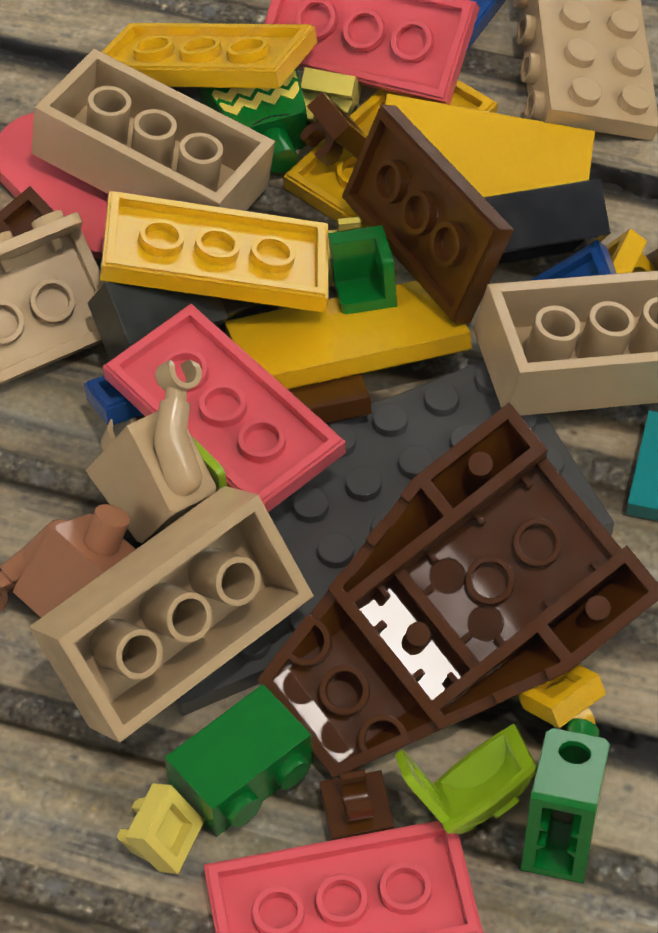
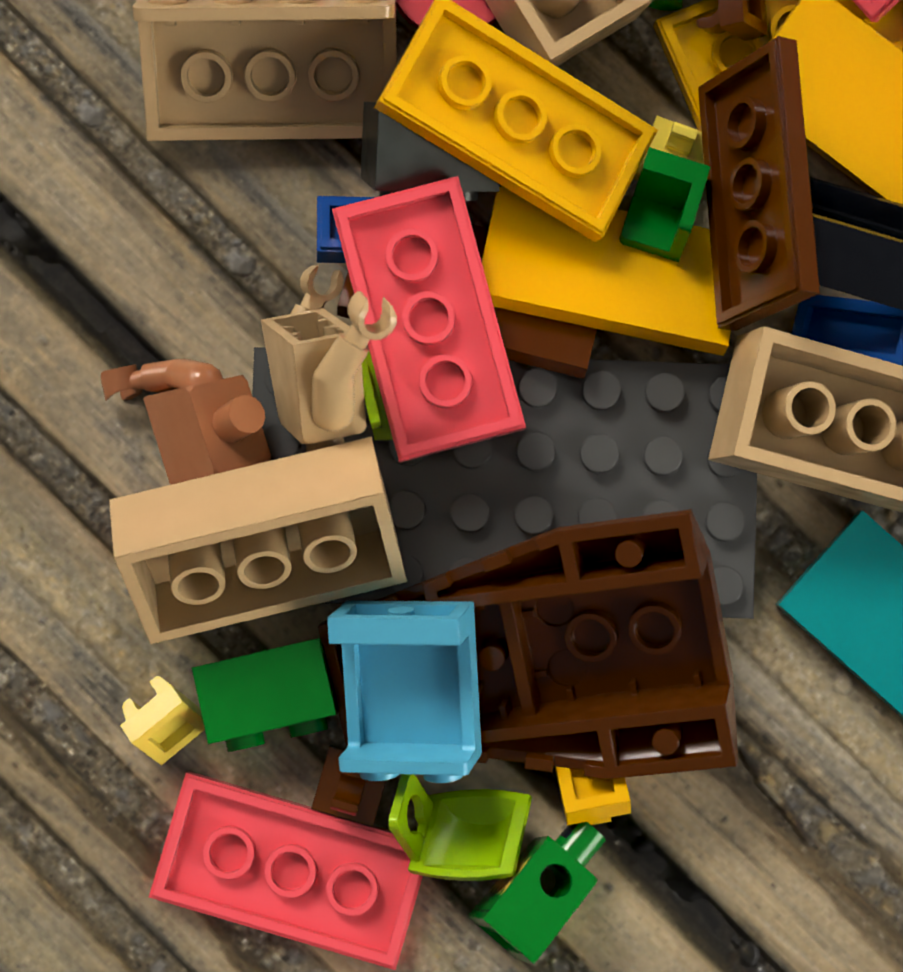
camera: 25 degrees right, 30 degrees up
none -> medium azure panel [327,601,482,783]

